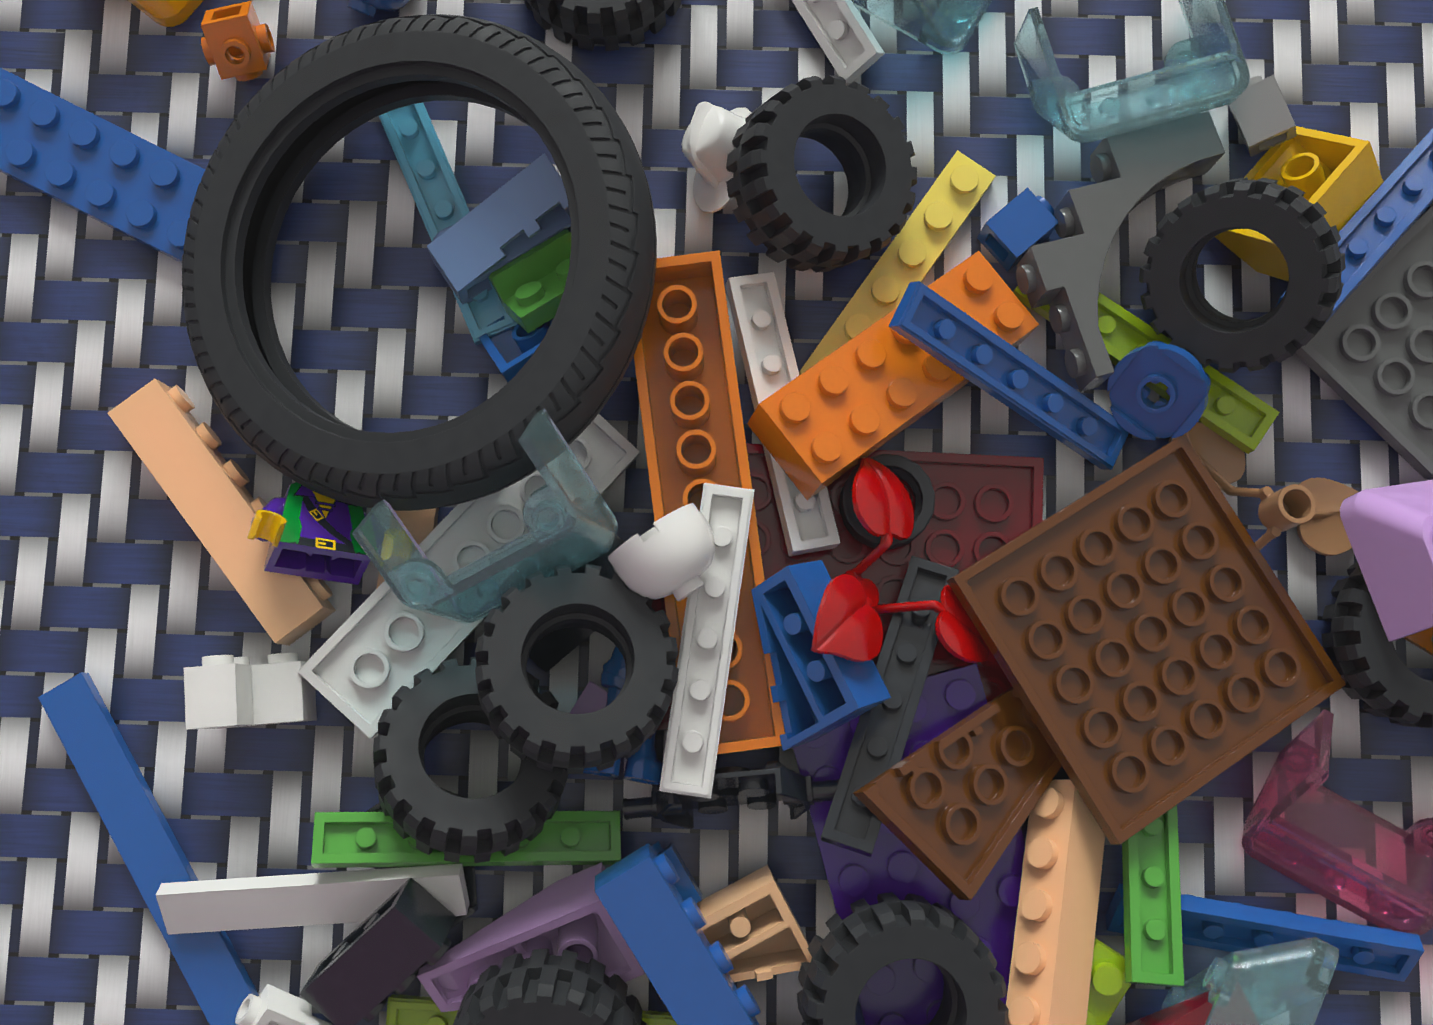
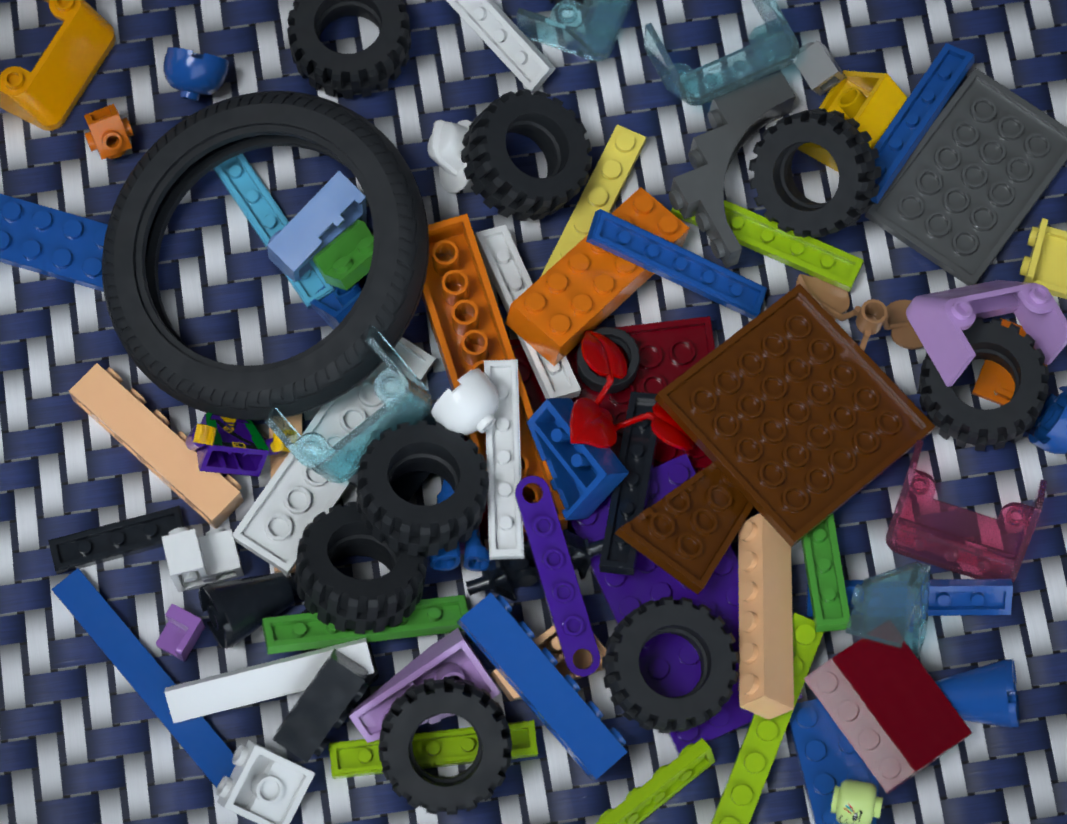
camera: 10 degrees left, 10 degrees down
blue brick [977,187,1059,272] -> none
blue plate [1107,341,1211,440] -> none
none -> black tile [48,506,185,575]
none -> medium lavender panel [156,603,205,662]
none -> black cone [198,572,297,649]
none -> dark purple plate [515,476,600,676]

